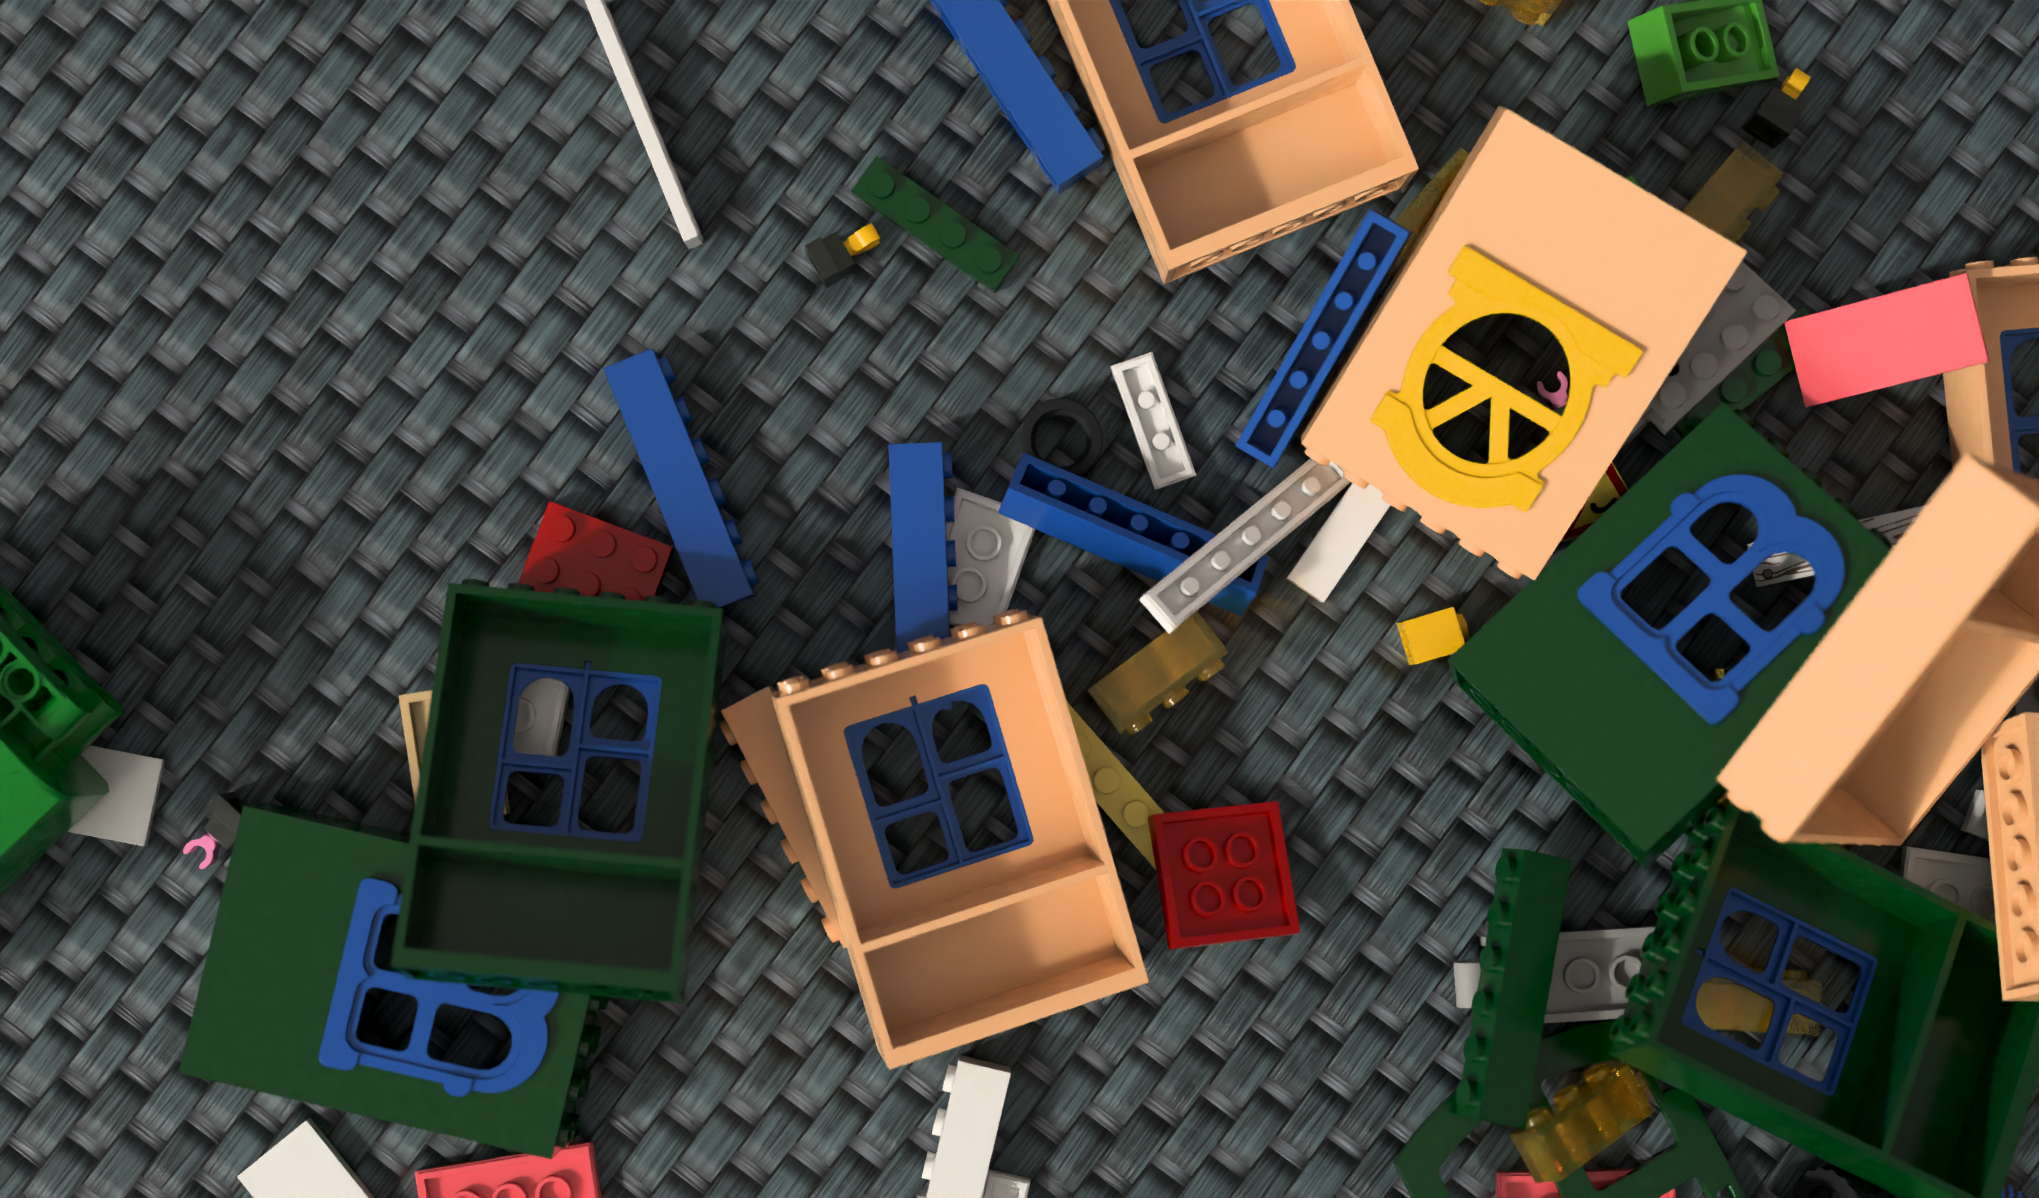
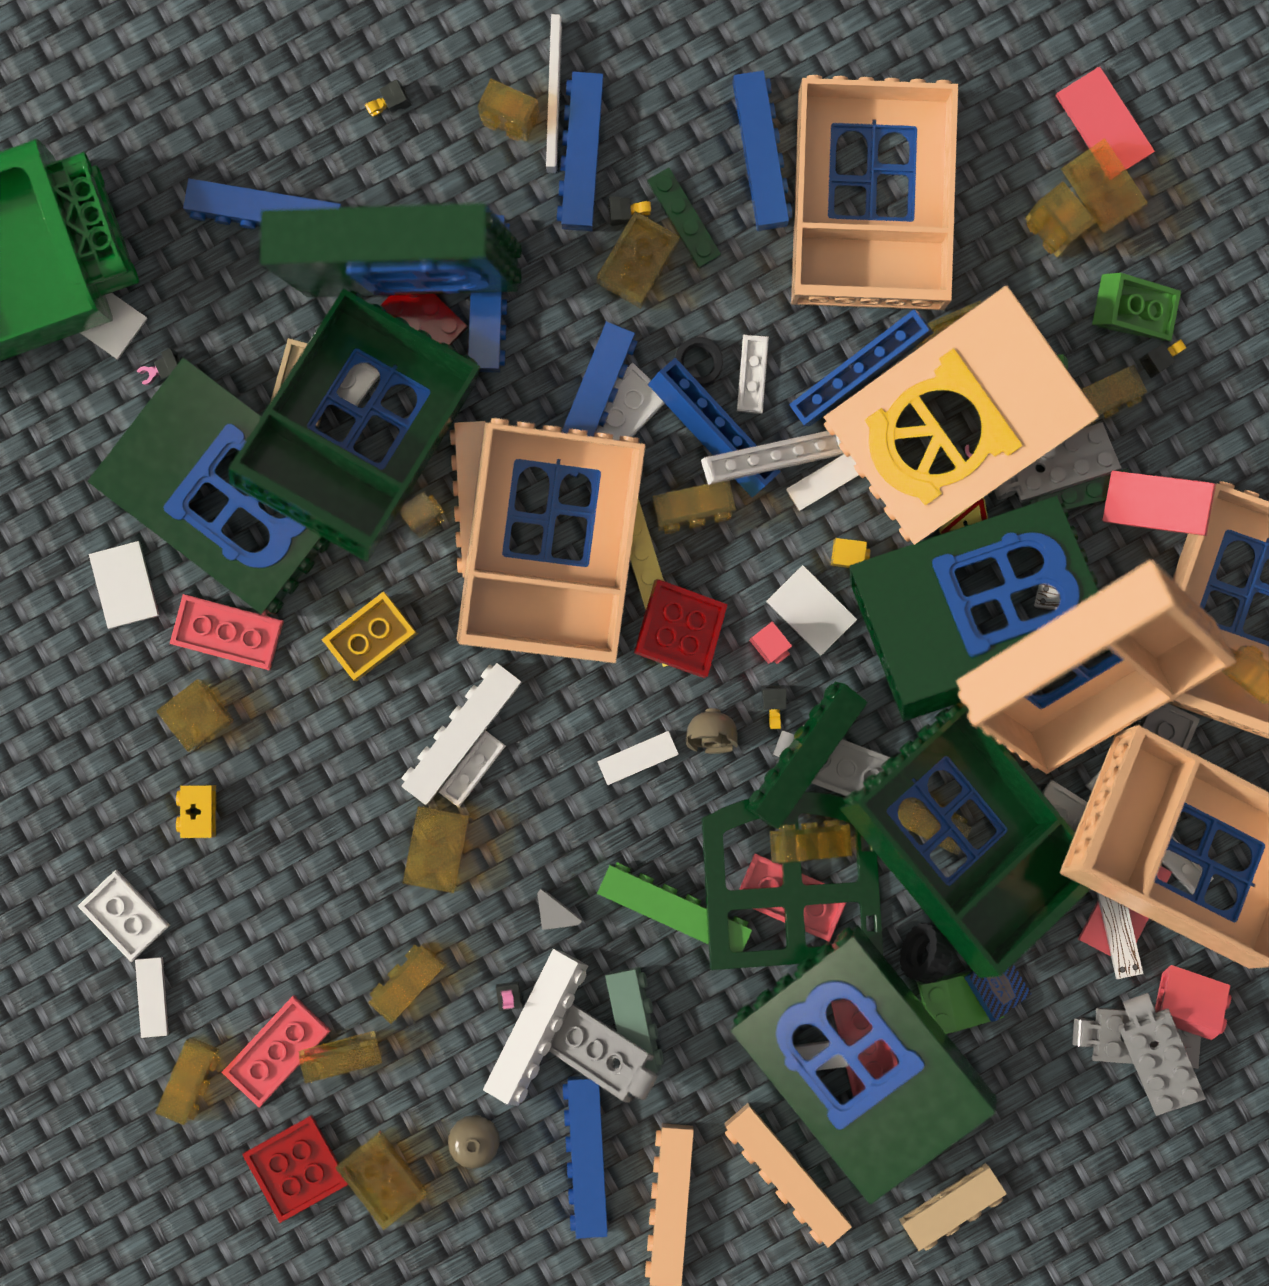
camera: 20 degrees right, 0 degrees up
none -> blue brick [183,178,342,229]
none -> dark green panel [261,203,522,297]
none -> yellow brick [322,592,418,681]
none -> pearl dark grey piece [365,79,412,117]
none -> clear yellow brick [398,492,445,538]
none -> clear yellow brick [478,79,540,141]
none -> blue brick [557,72,603,232]
none -> clear yellow brick [596,211,680,309]
none -> white tile [598,731,679,785]
none -> dark tan cylinder [686,708,738,754]
none -> coral brick [749,622,792,664]
none -> pearl dark grey piece [761,685,787,729]
none -> white tile [766,565,857,656]

